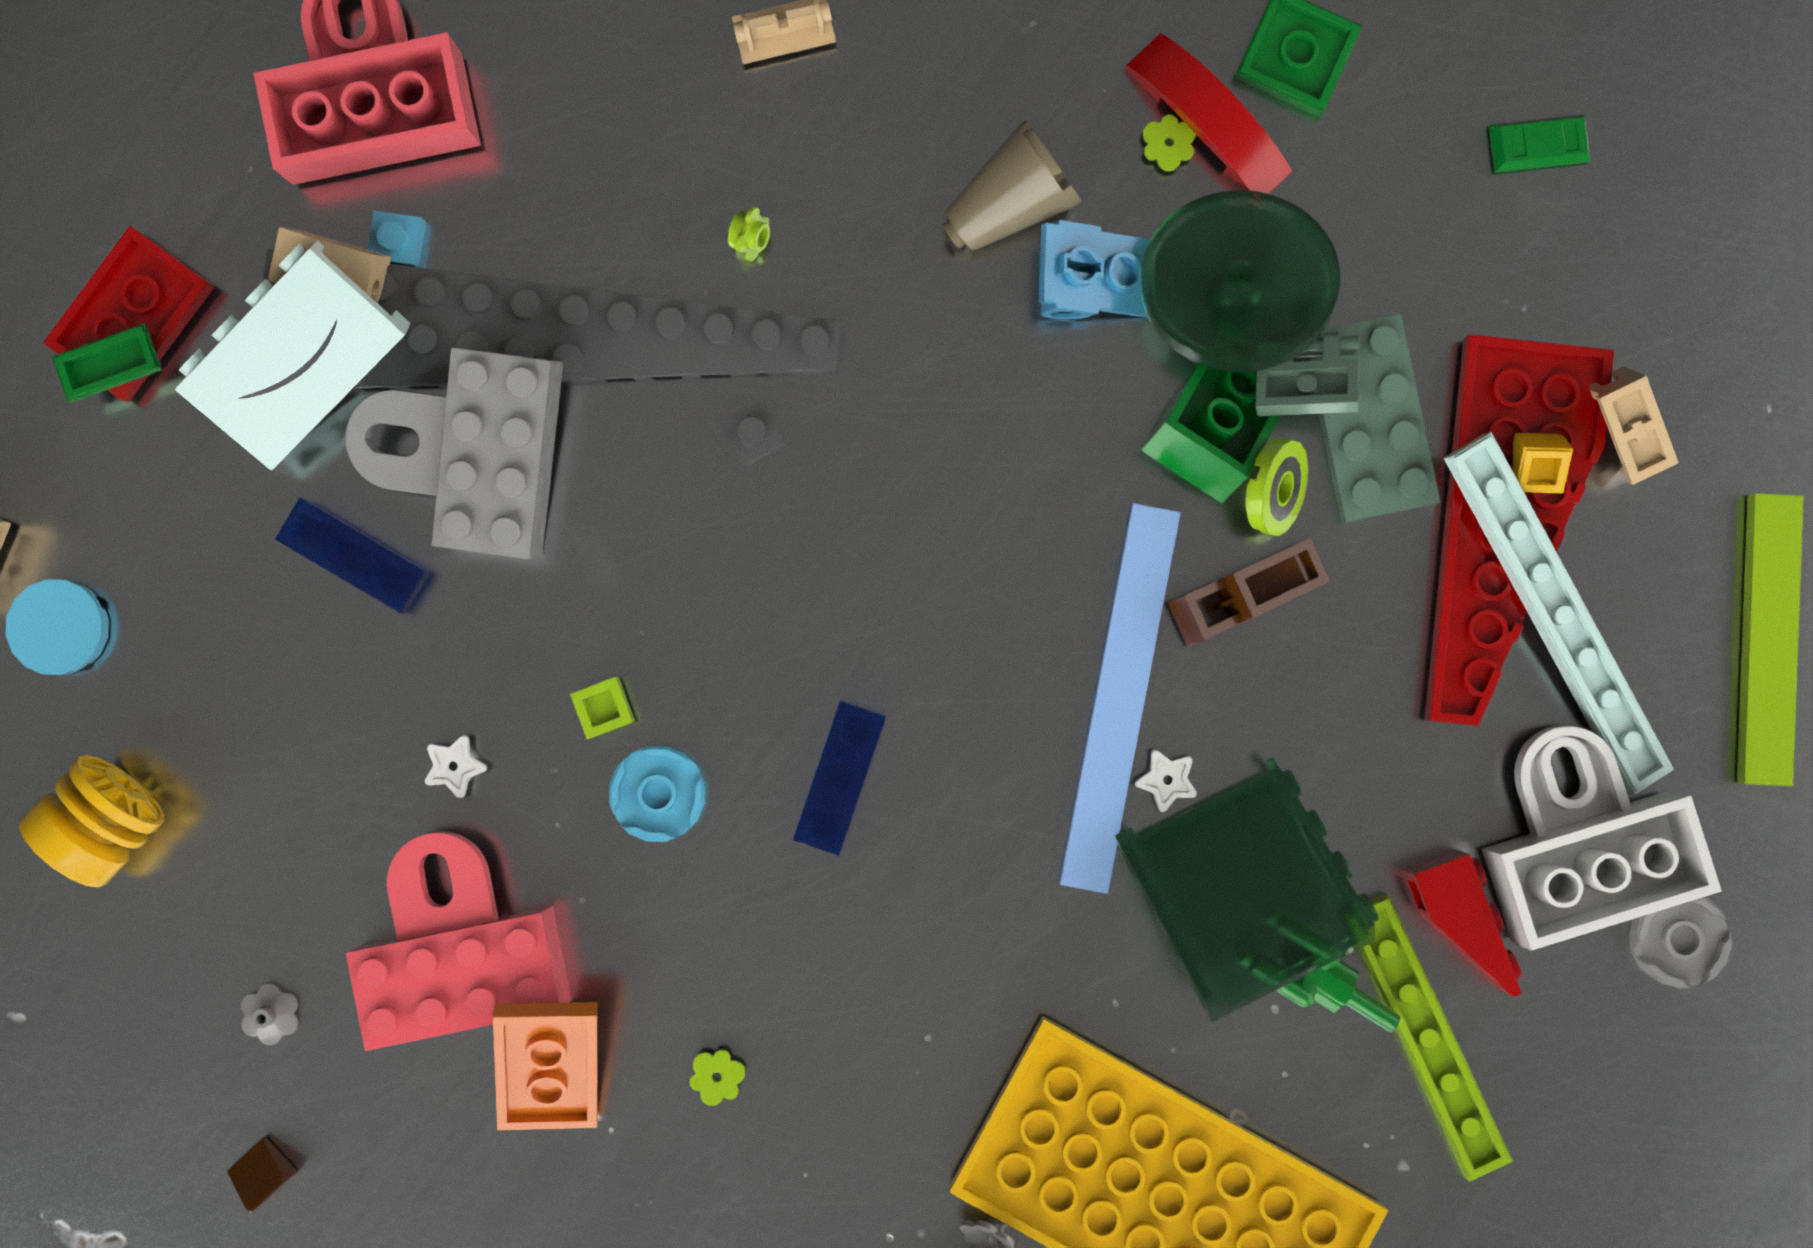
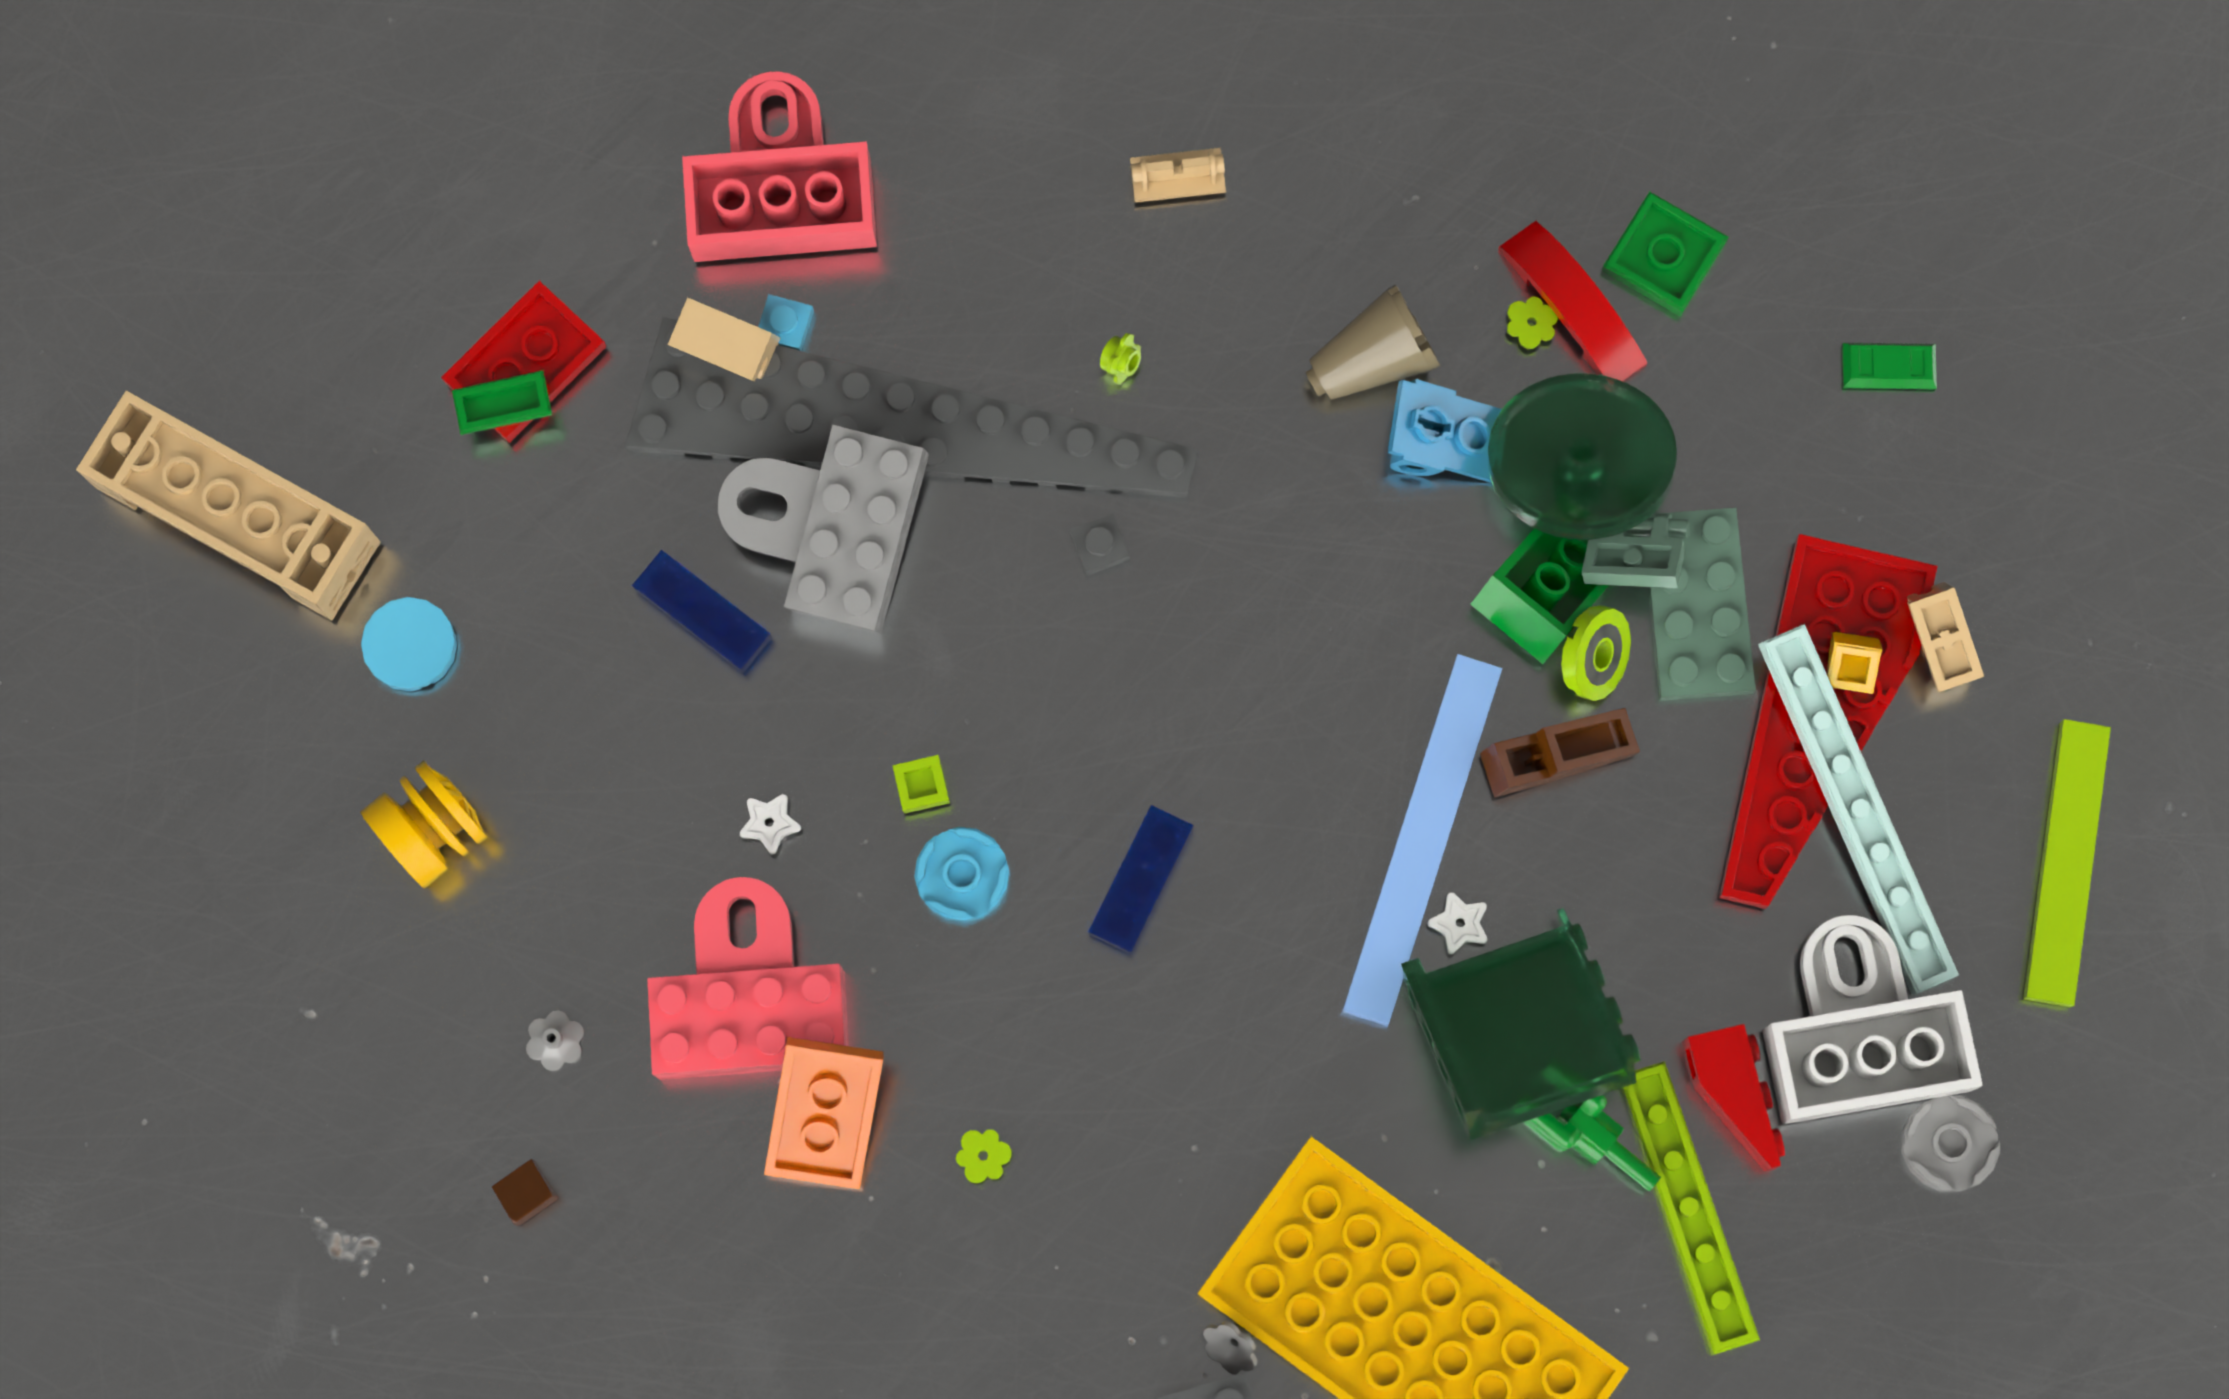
camera: 15 degrees right, 10 degrees down
light aqua panel [175,240,411,471] -> none

